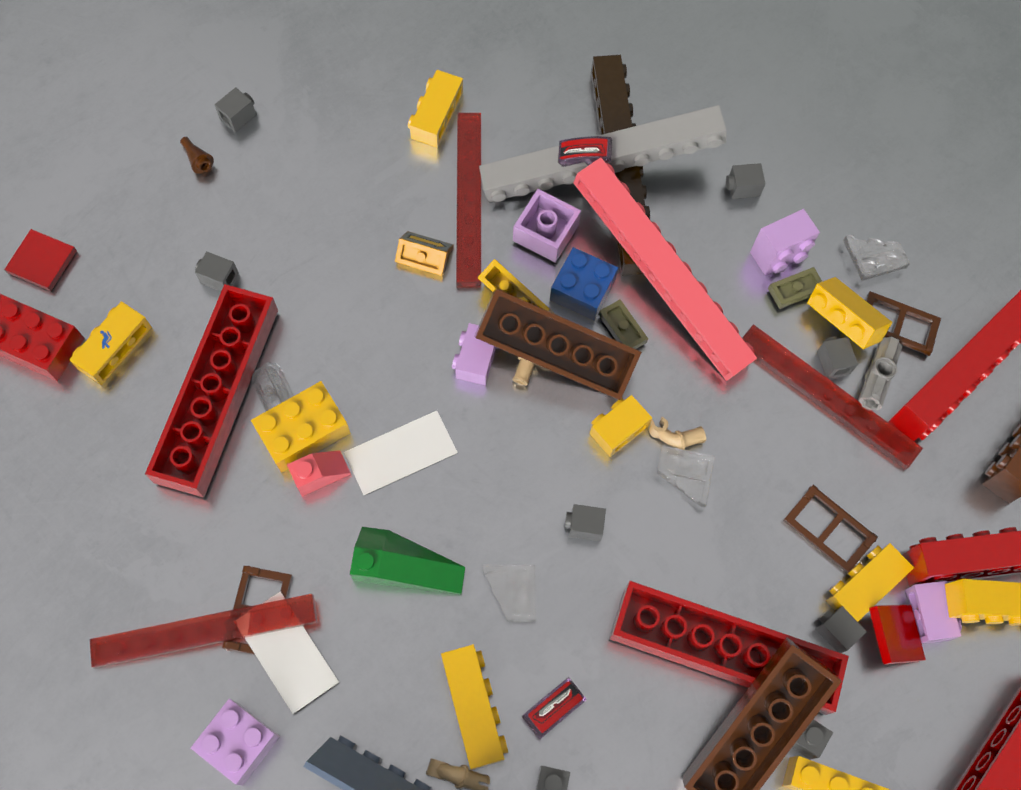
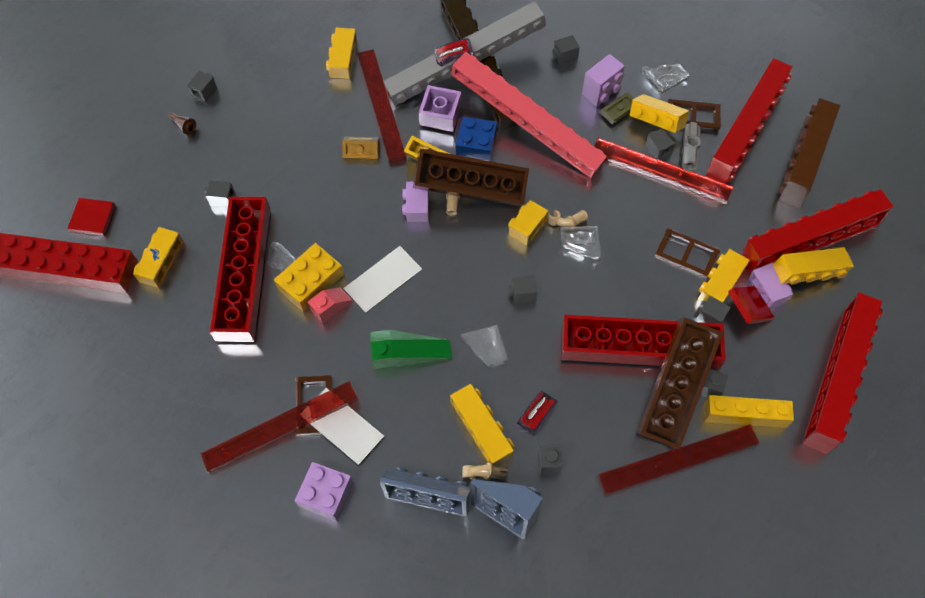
camera: 10 degrees left, 5 degrees down
olive plate [598,299,648,349] -> none

